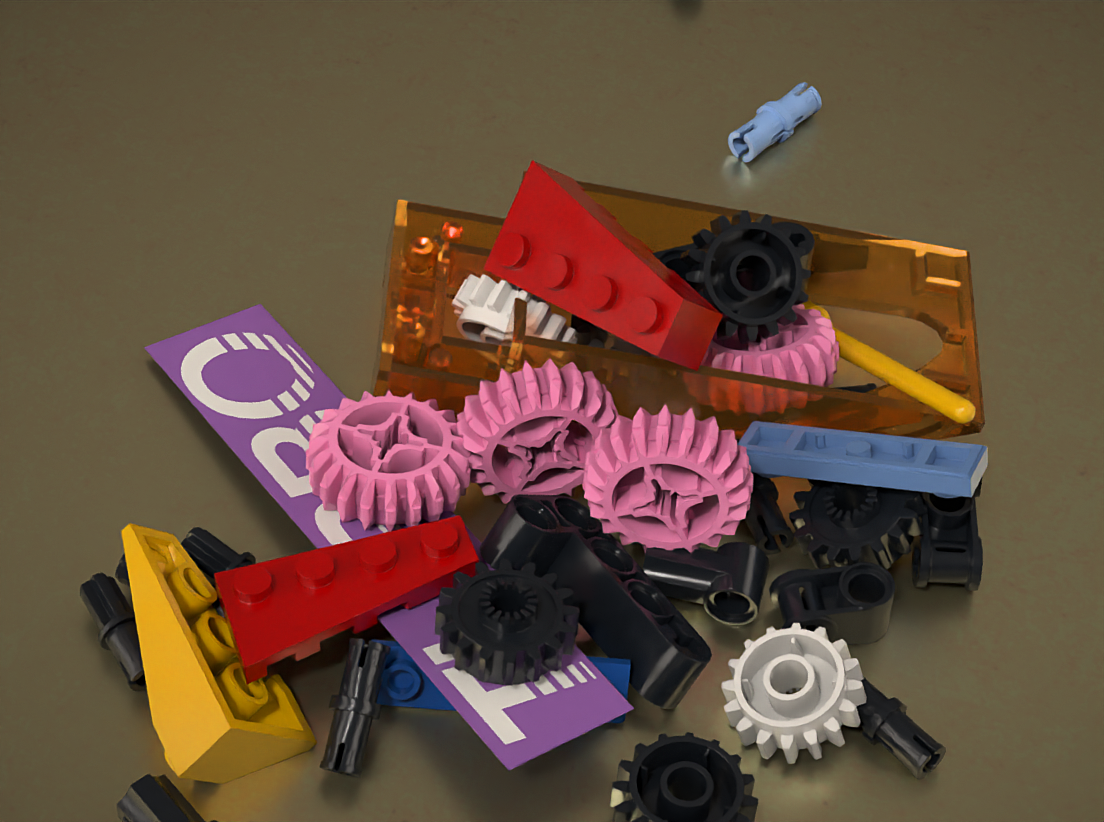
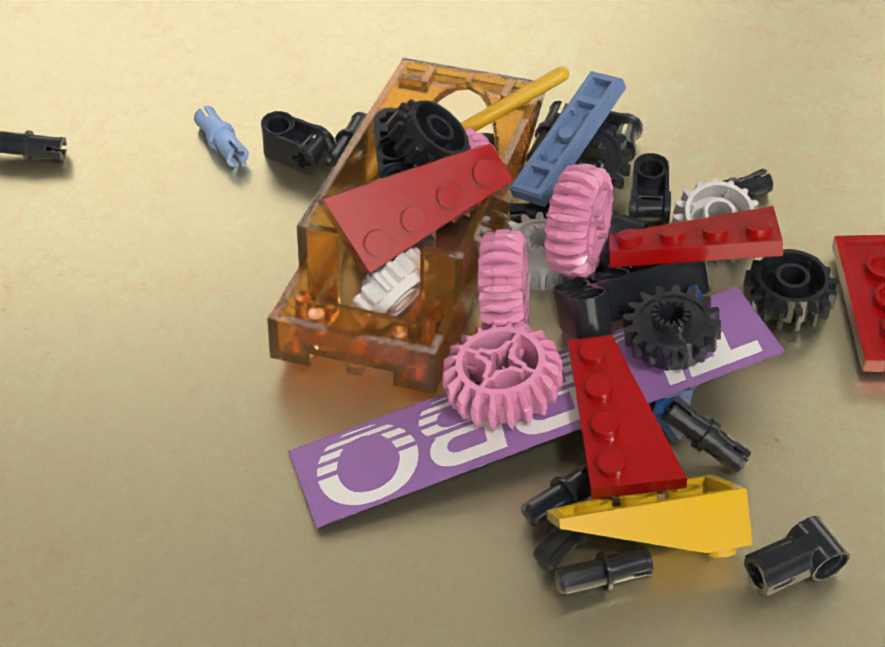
camera: 70 degrees left, 0 degrees up
none -> black piece [261,111,335,174]
none -> red wing [609,206,783,267]

